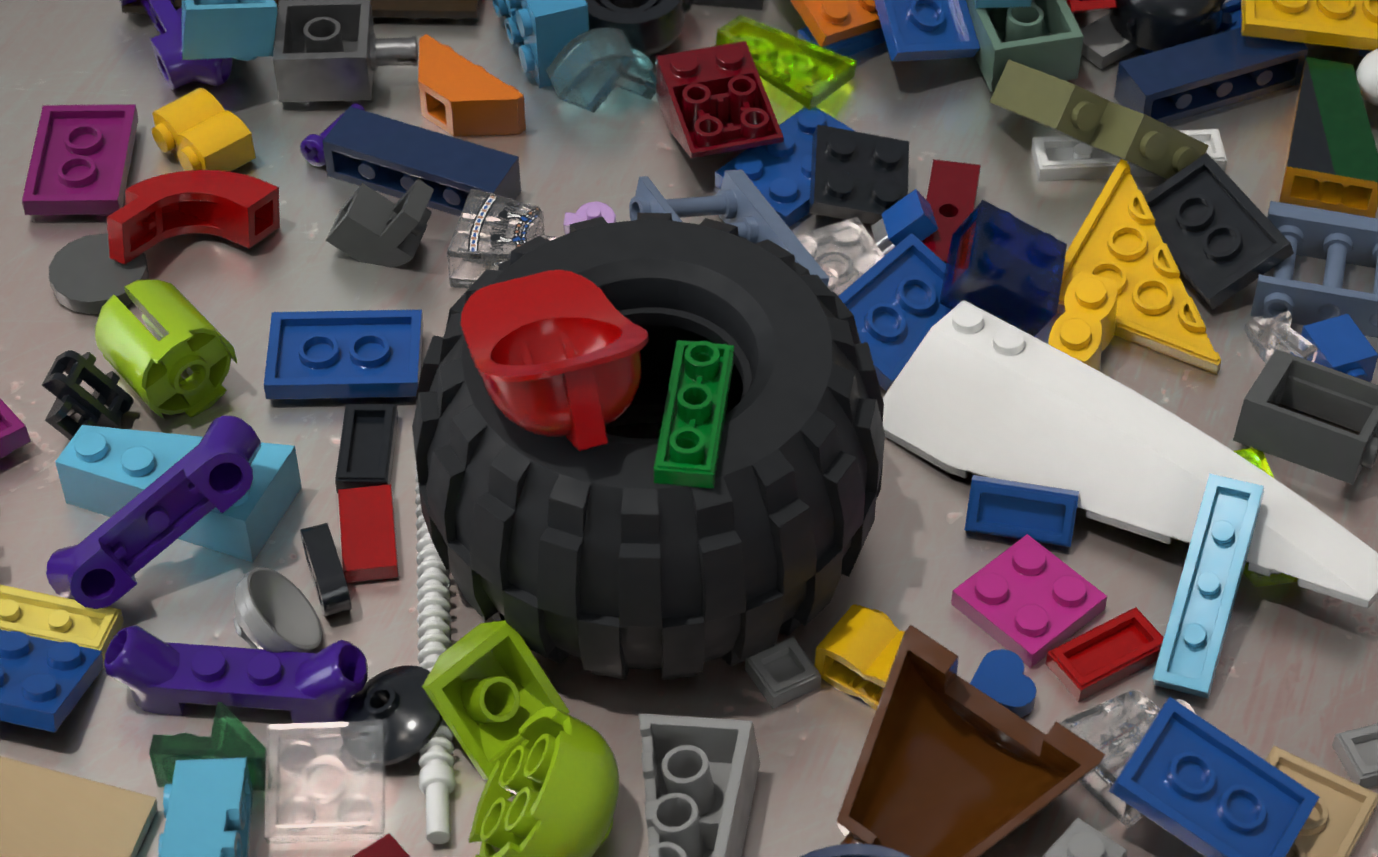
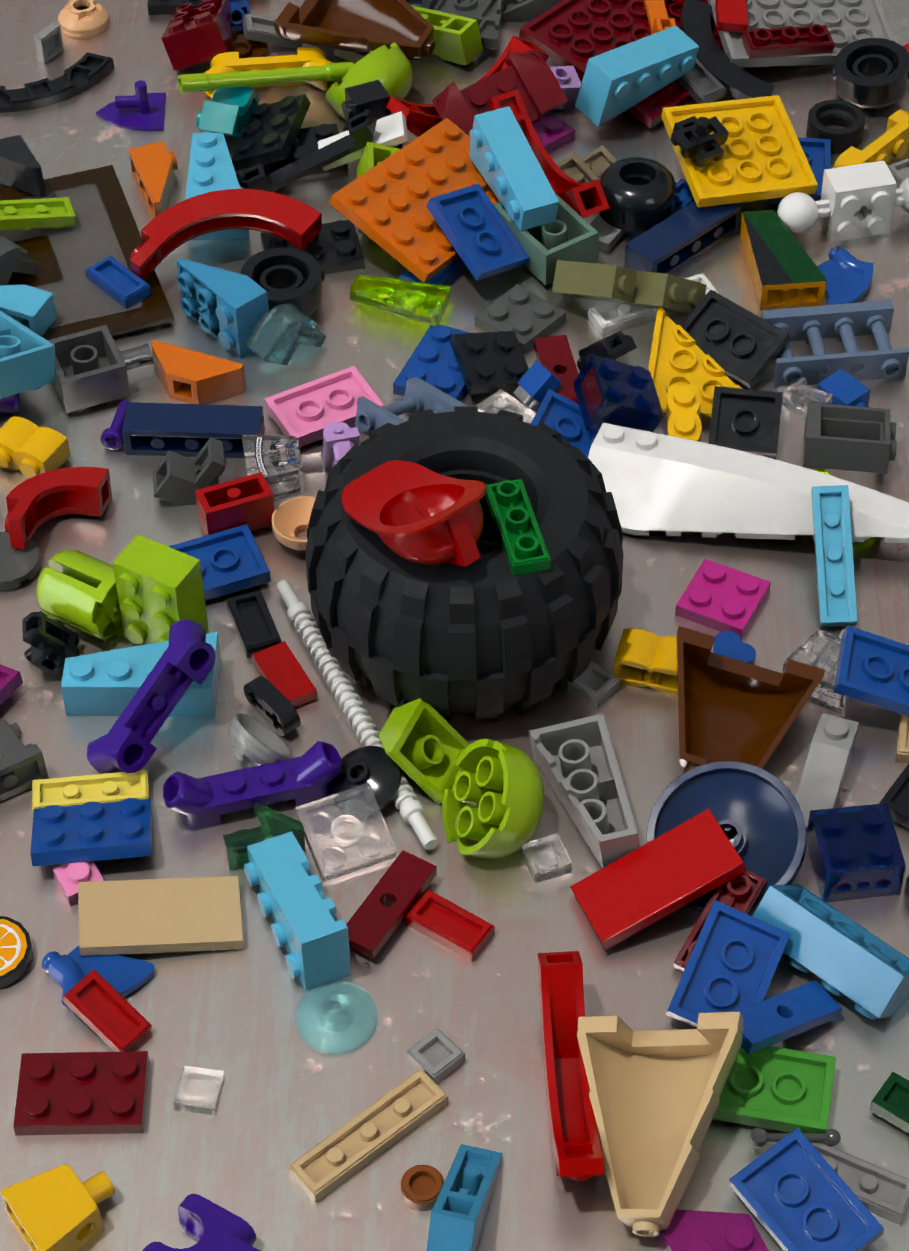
camera: 20 degrees left, 0 degrees up
dark red slope [656,41,784,159] -> none
blue tile [964,475,1079,547] -> none
red tile [1045,607,1164,702] -> none
none -> lime brick [112,534,209,645]
none -> red brick [195,472,275,536]
none -> bright pink plate [264,366,385,449]
none -> dark grey plate [475,284,566,354]
none -> black piece [577,331,637,379]
none -> black plate [708,386,783,460]

